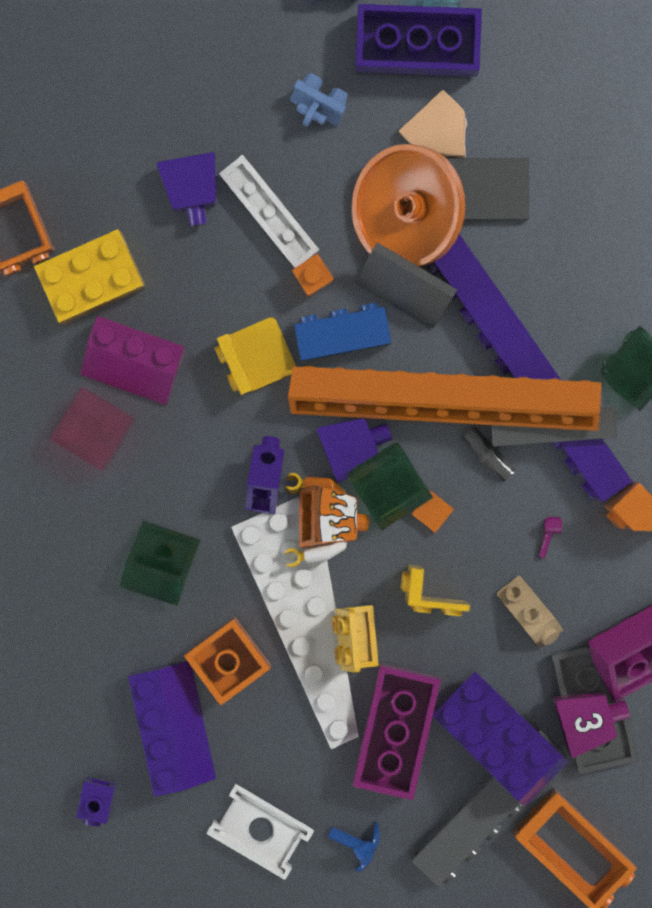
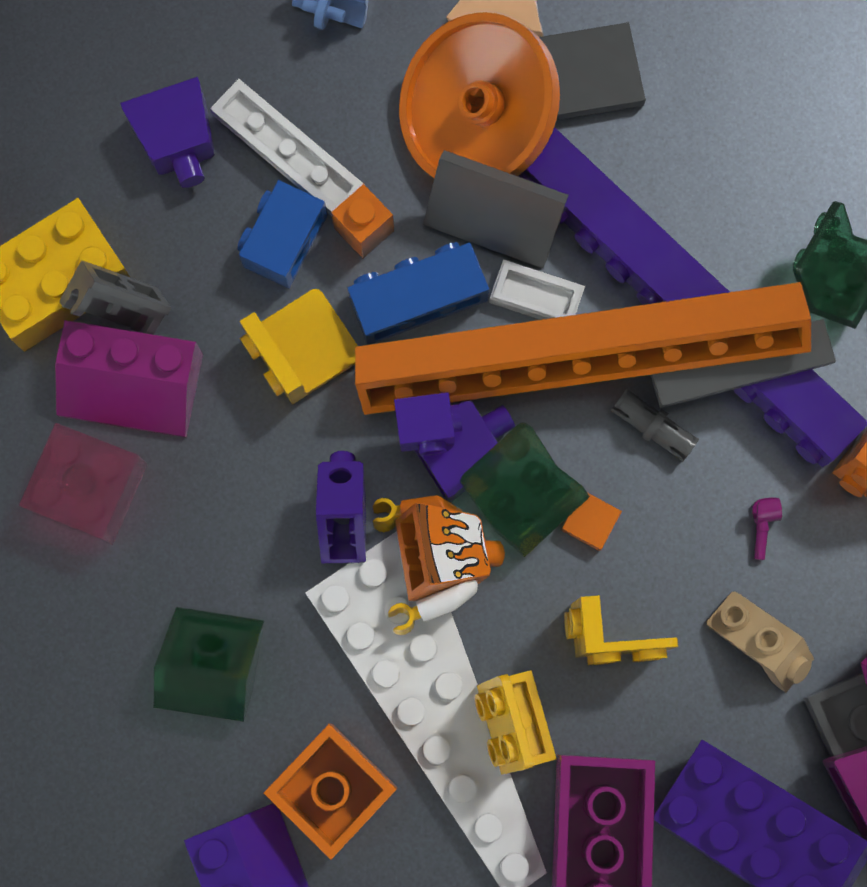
camera: 15 degrees left, 10 degrees down
none -> dark grey hinge [59,260,171,335]
none -> blue brick [237,180,328,289]
none -> dark purple brick [394,392,462,456]
none -> white tile [489,259,585,320]

